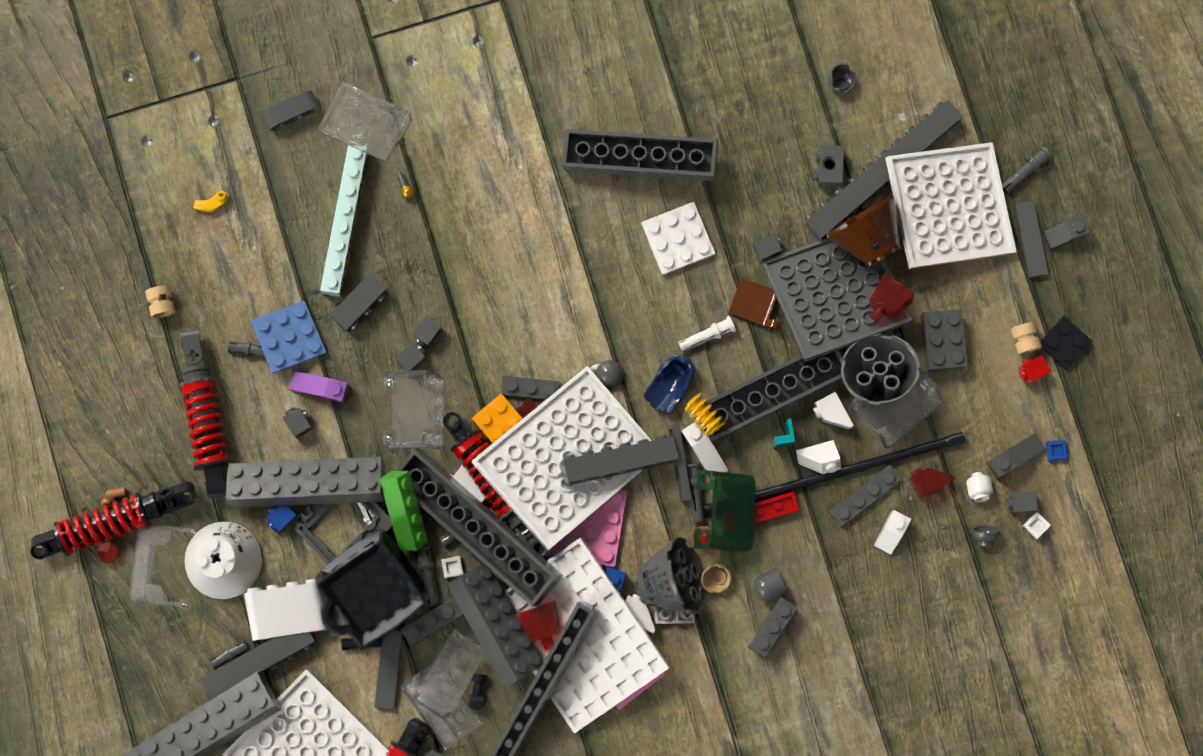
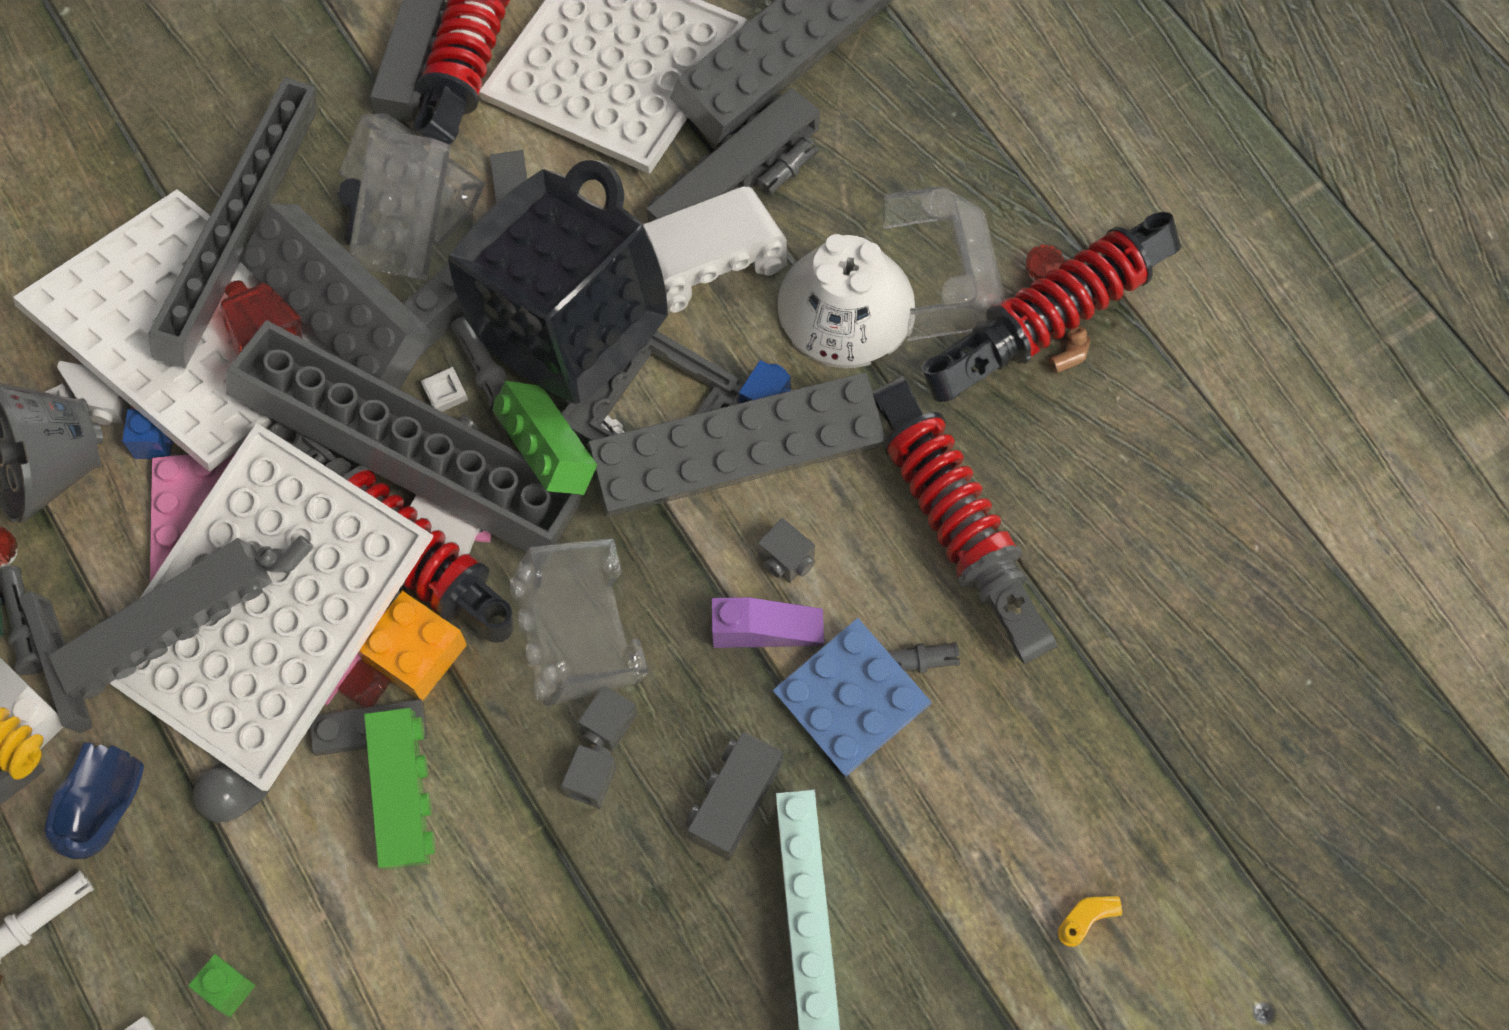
camera: 165 degrees right, 15 degrees down
tan wheel [145,285,175,318] -> none
none -> bright green brick [188,954,256,1018]
none -> dark grey arm [256,535,314,573]
none -> bright green brick [364,708,436,870]

